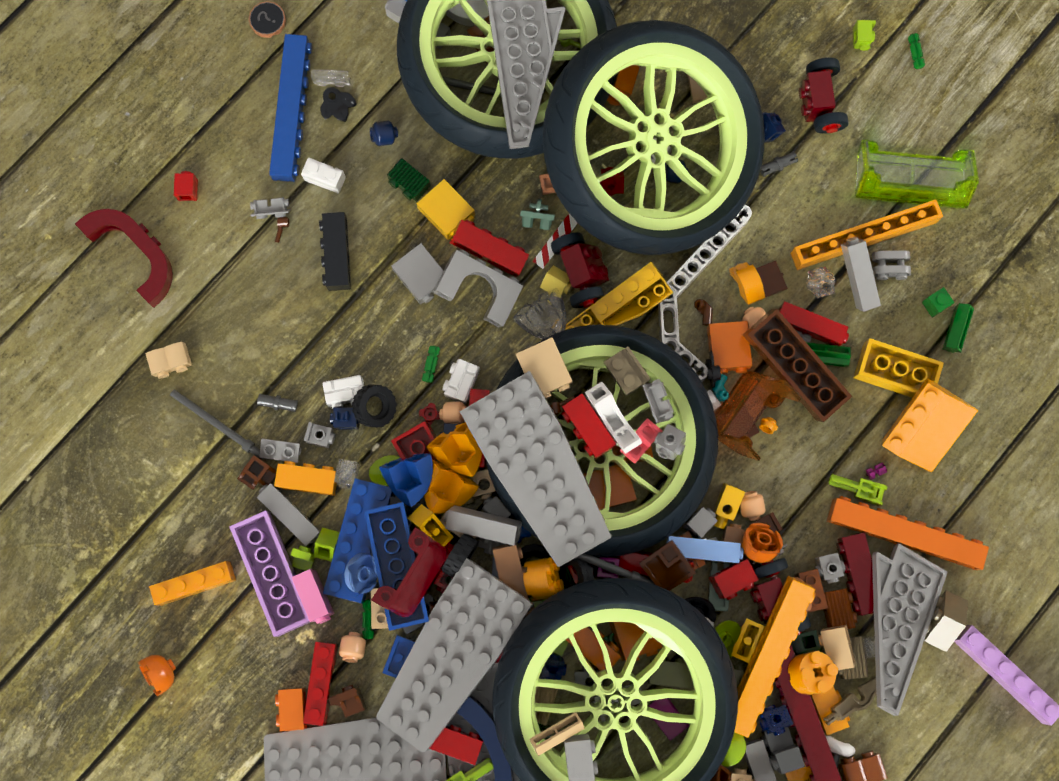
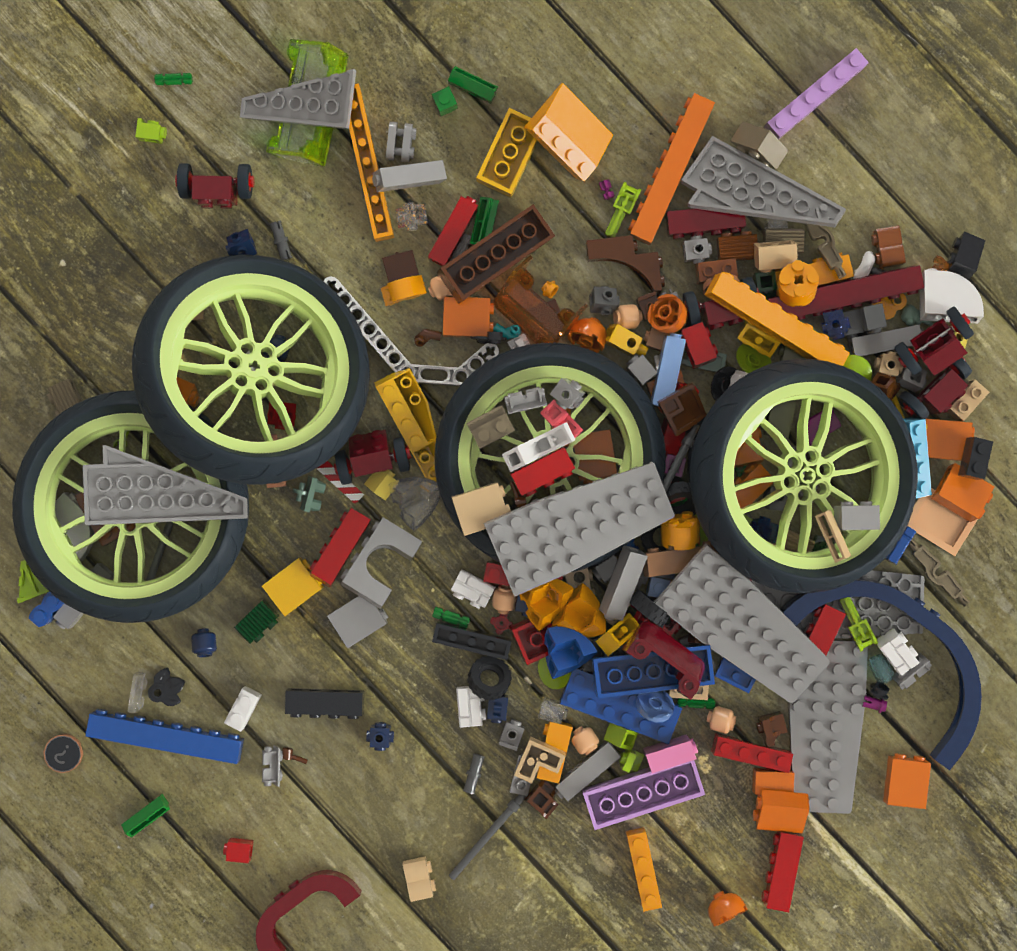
camera: 85 degrees left, 10 degrees up
none -> green piece [121,794,170,838]
none -> light grey wing [240,69,356,129]
none -> dark blue brick [366,722,394,751]
none -> black brick [432,621,512,660]
none -> tan brick [514,736,566,784]
none -> orange cylinder [567,317,607,353]
none -> light nougat head [571,726,599,756]
none -> reddish brown arch [586,235,665,293]
none -> dark grey brick [589,286,620,315]
none -> light blue brick [646,577,671,598]
none -> orange brick [753,790,810,833]
none -> red brick [762,831,804,913]

